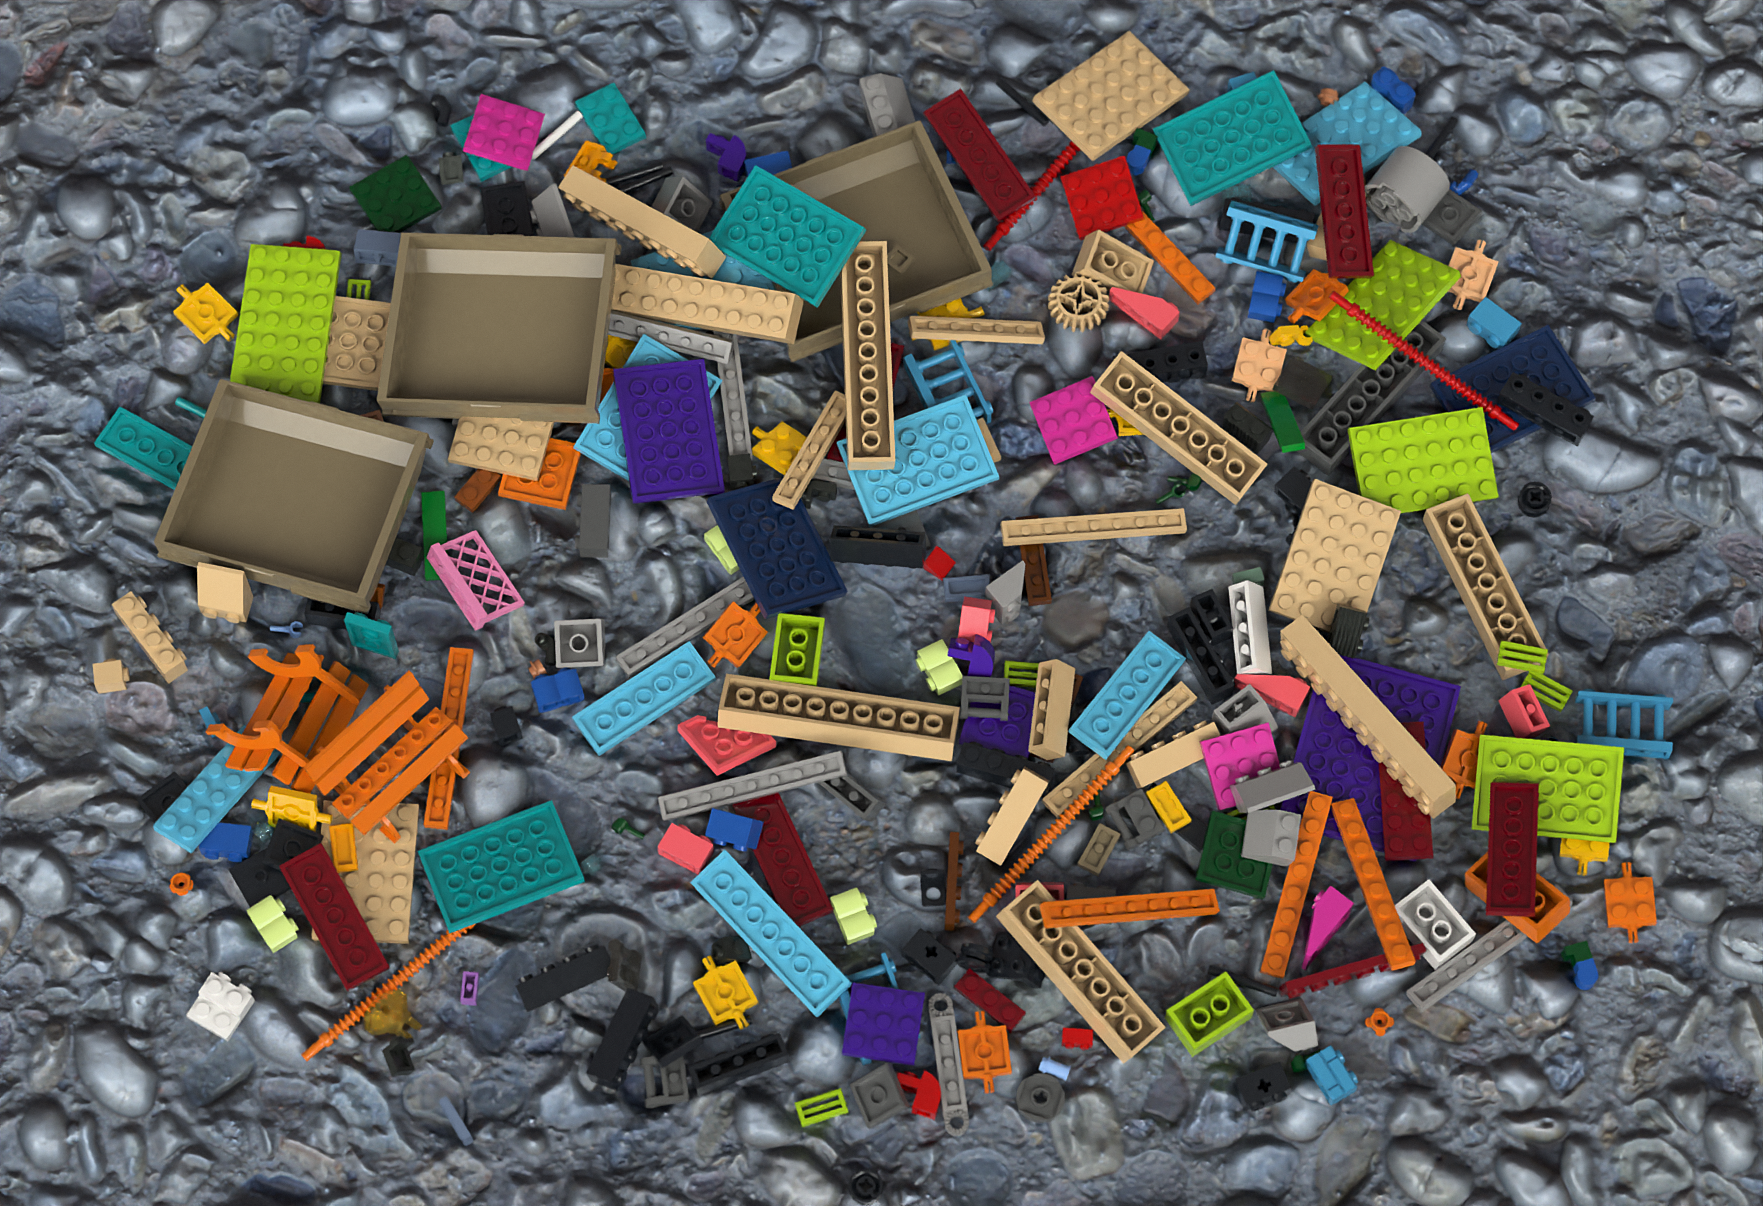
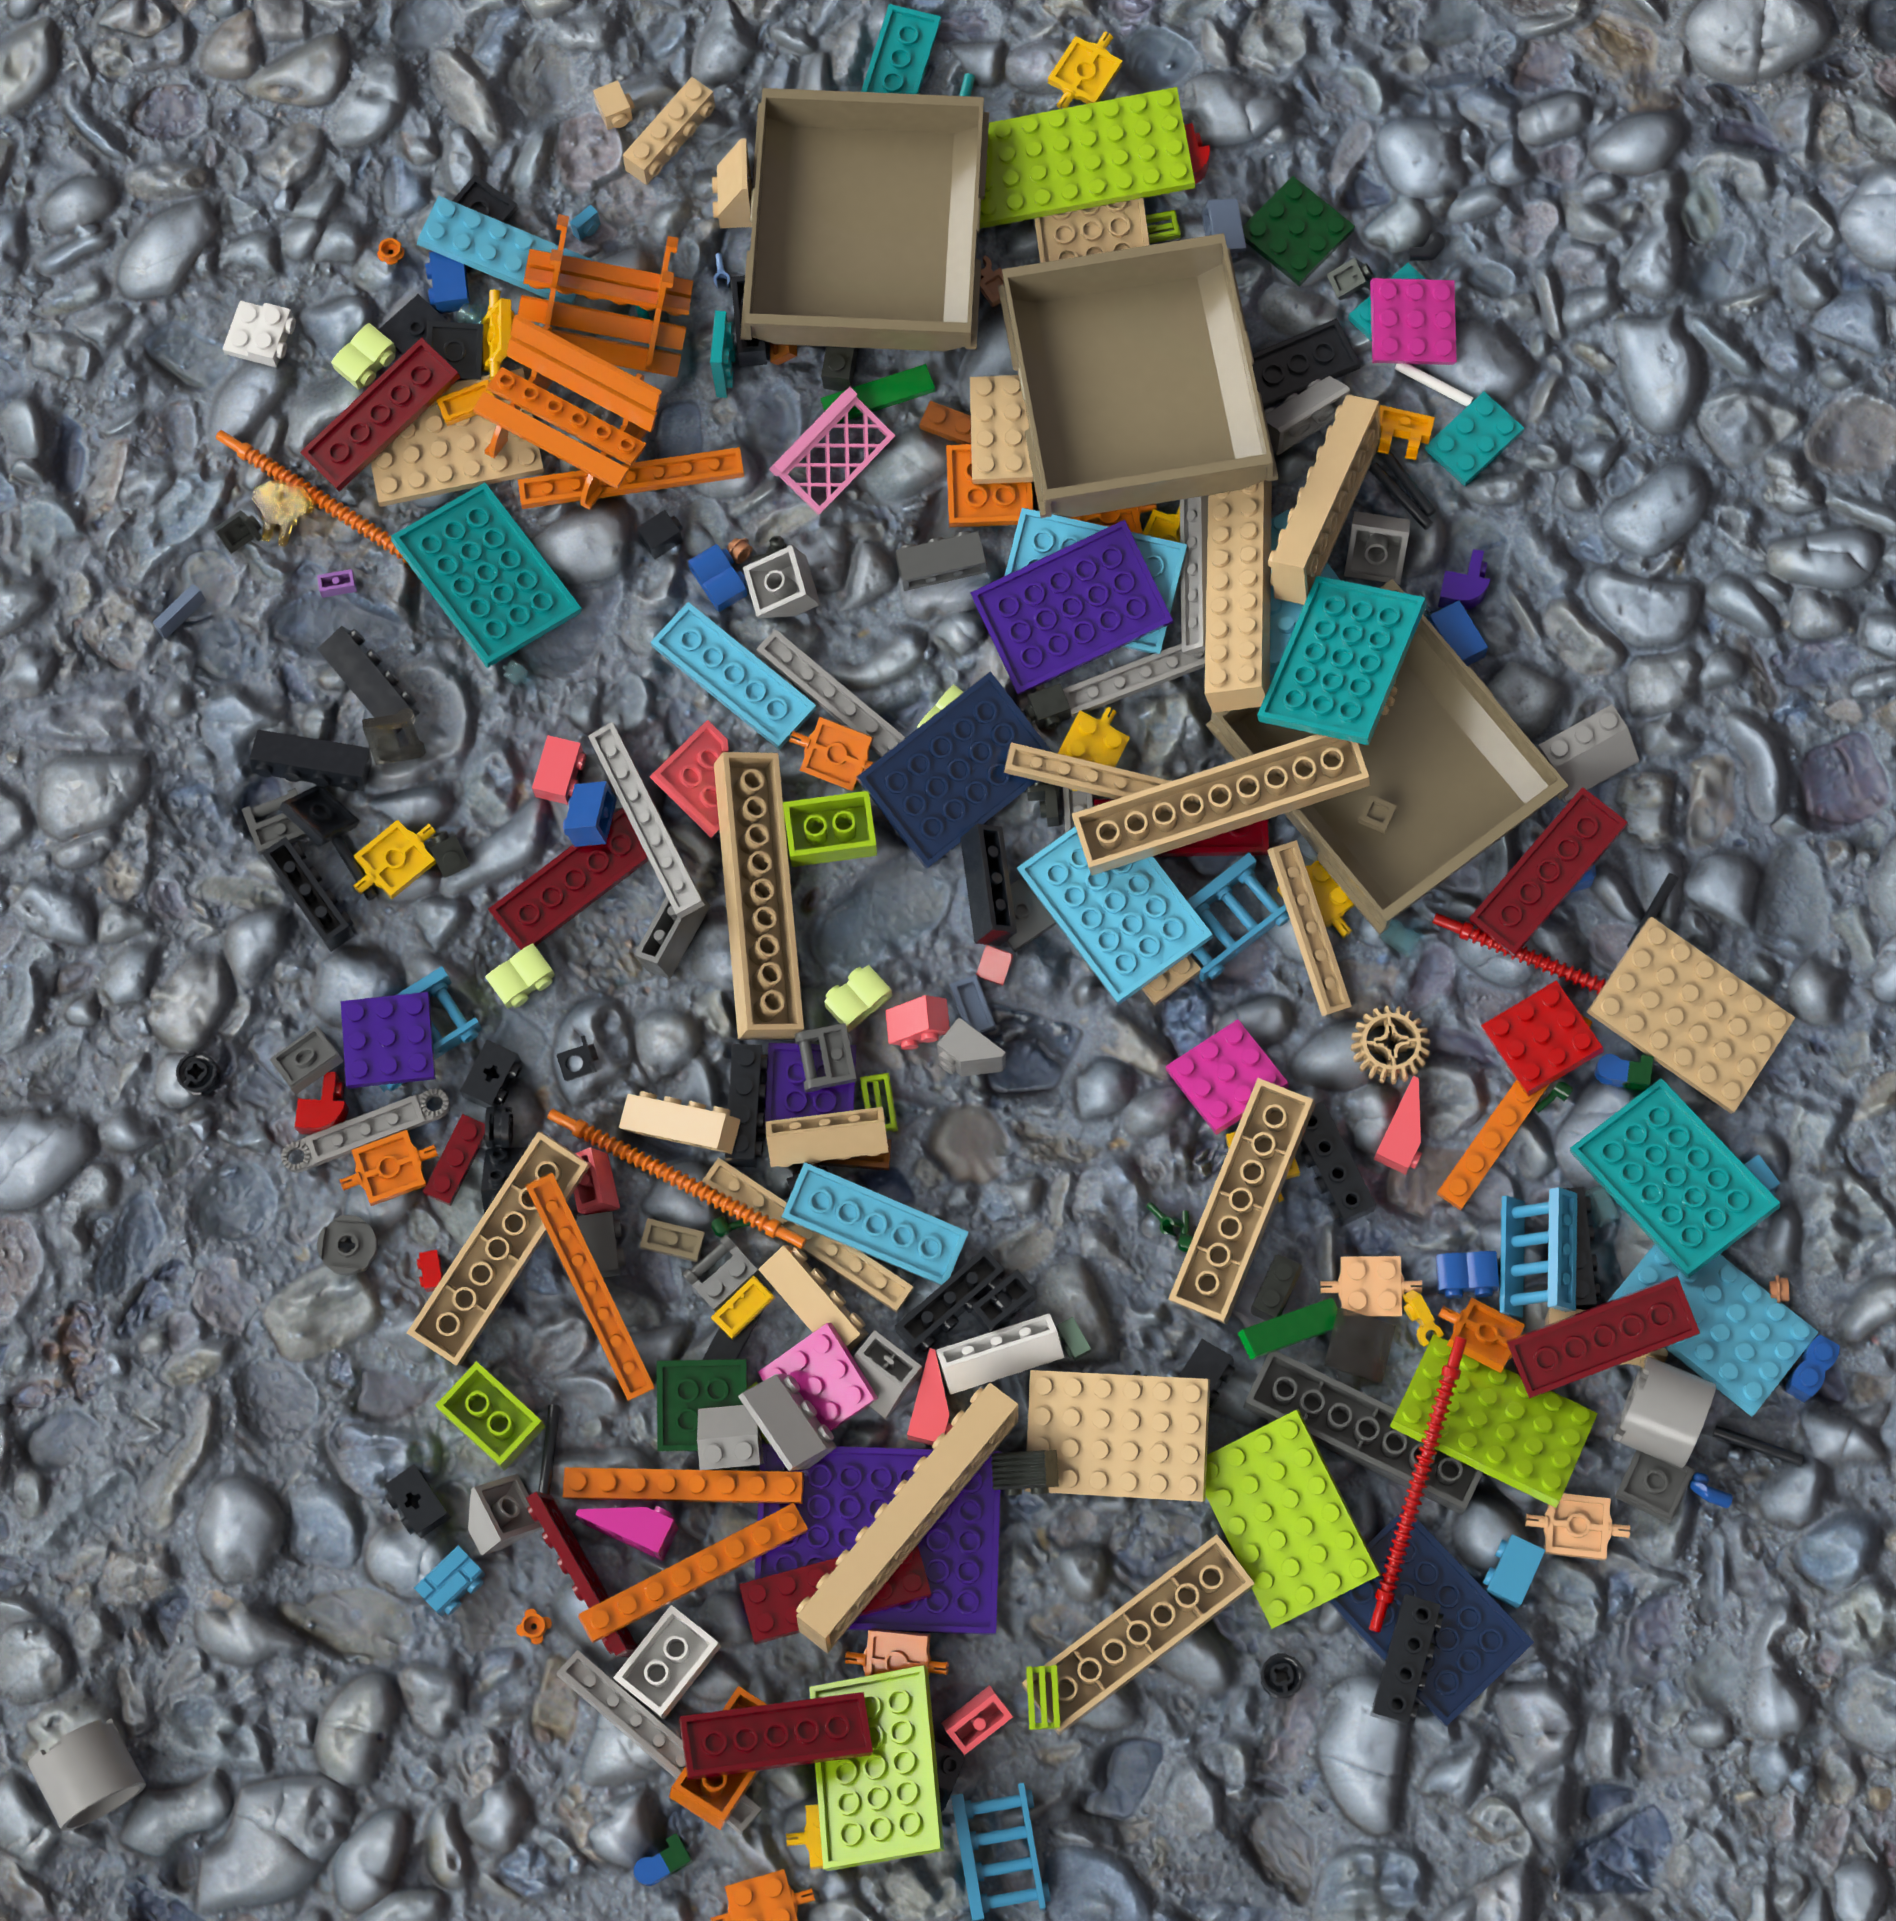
camera: 80 degrees right, 5 degrees up
dark green hand [611,818,645,840] -> none
medium azure plate [690,850,852,1017] -> none
lime tile [795,1088,848,1127] -> none
reddish brown plate [945,832,964,931] -> none
dark purple brick [947,634,995,677] -> none
tan plate [1000,508,1187,546] -> none
reddish brown plate [1015,515,1052,606] -> none
light blue pin [1039,1056,1071,1081] -> none
tan slope [1072,230,1154,294] -> none
dark green hand [1291,1049,1322,1072] -> none
lime tile [1521,671,1572,712] -> none

